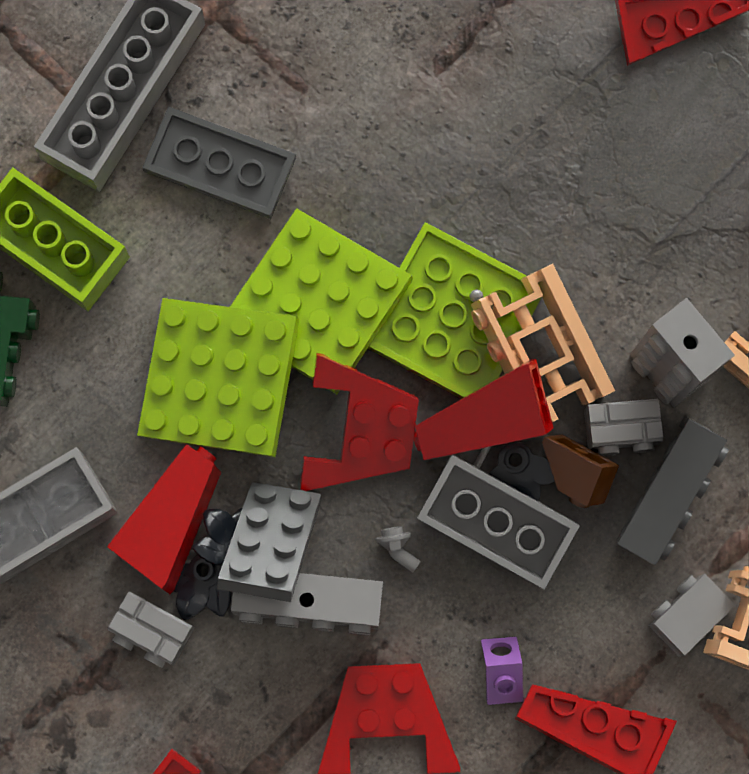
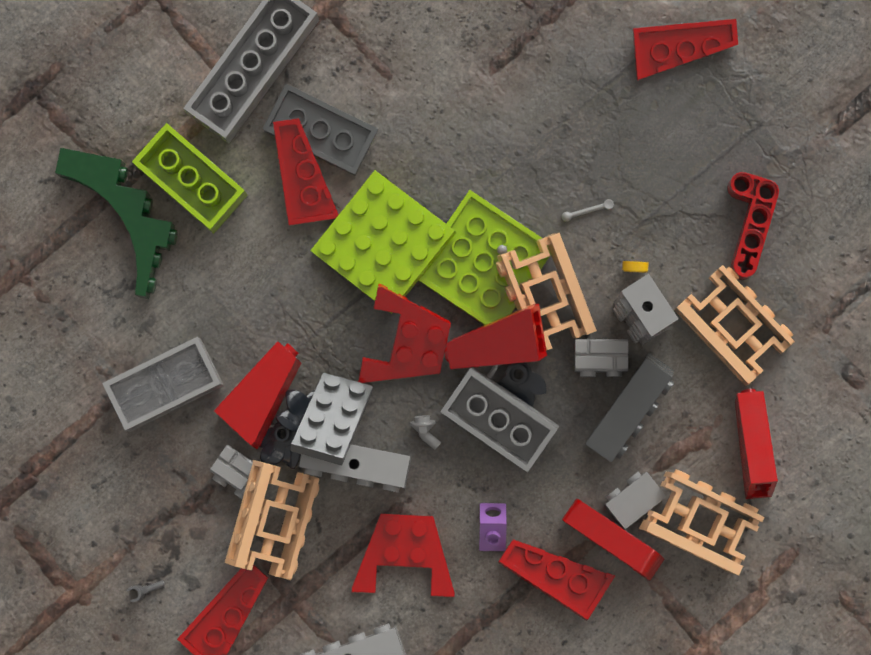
camera: 15 degrees right, 5 degrees up
lime plate [137,298,300,457] -> none
reddish brown slope [542,434,619,508] -> none
none -> light nougat fence [225,460,319,580]
none -> red wing [273,118,339,225]
none -> light grey hinge [561,199,614,222]
none -> red beam [562,498,665,581]
none -> yellow tile [622,261,649,273]

